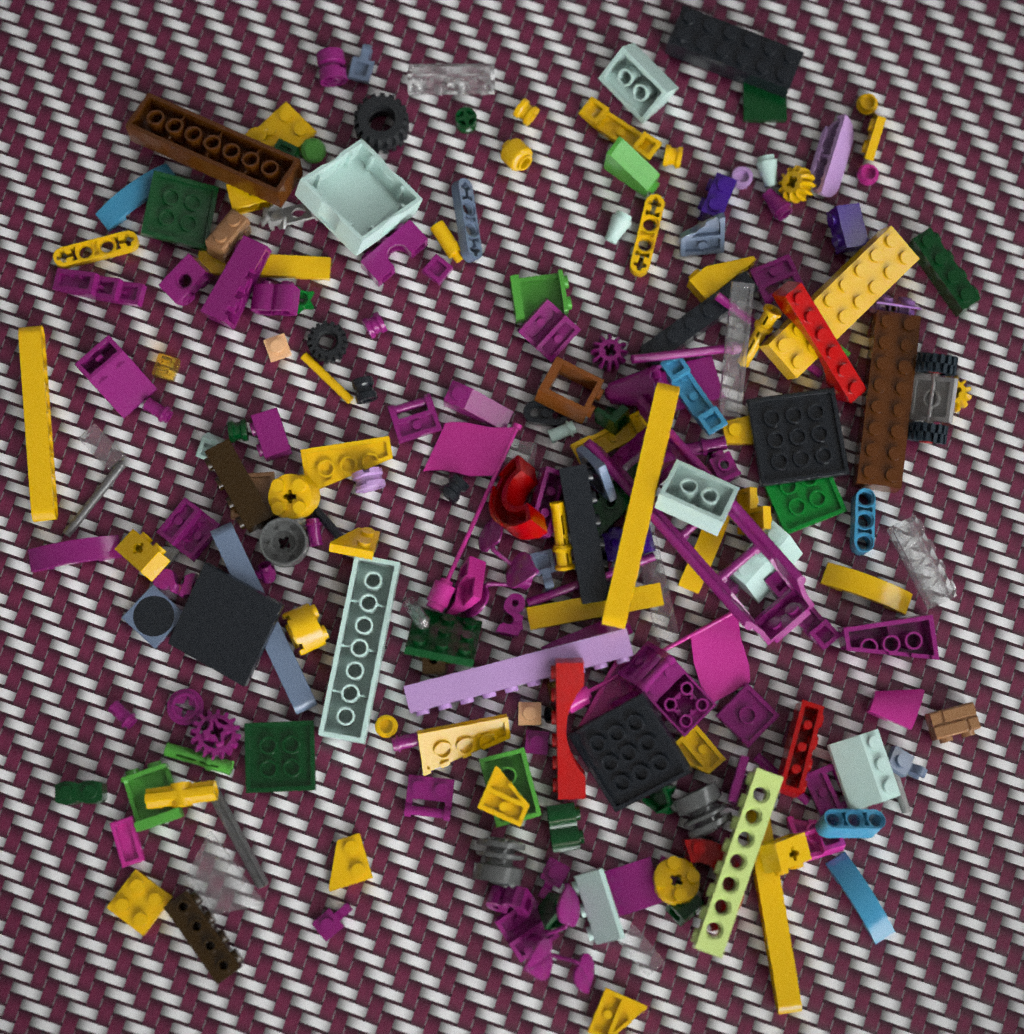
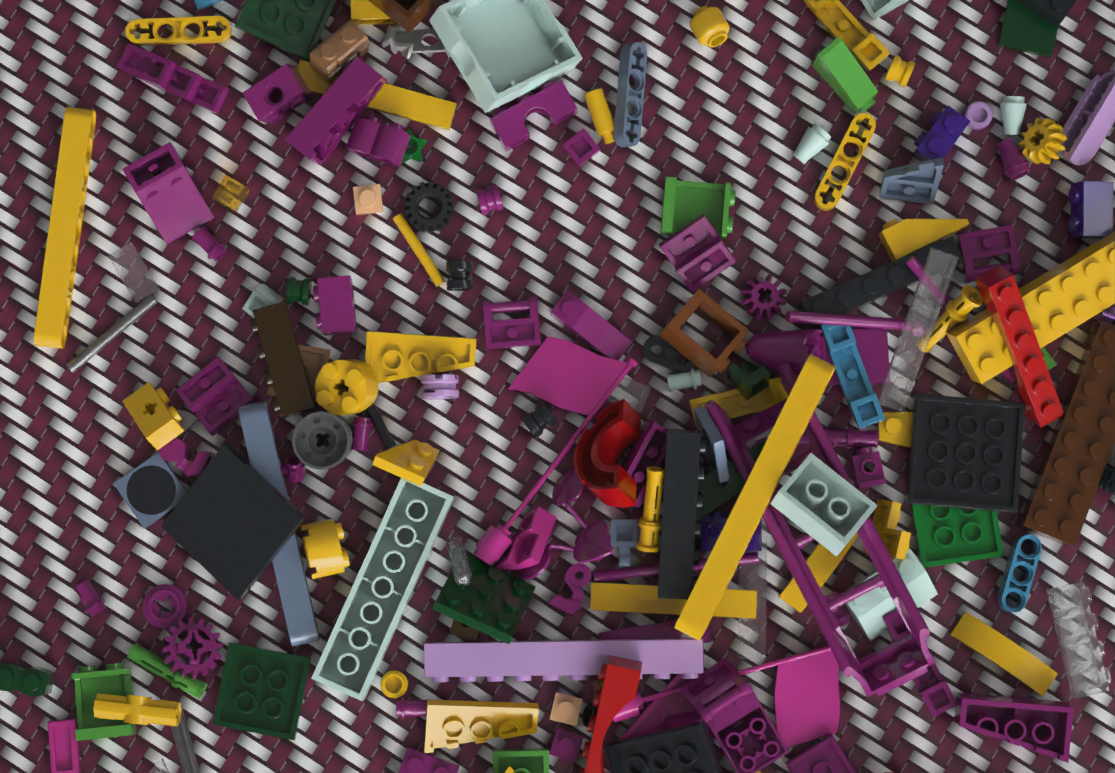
camera: 20 degrees right, 5 degrees up
magenta slope [28,535,122,573] -> none

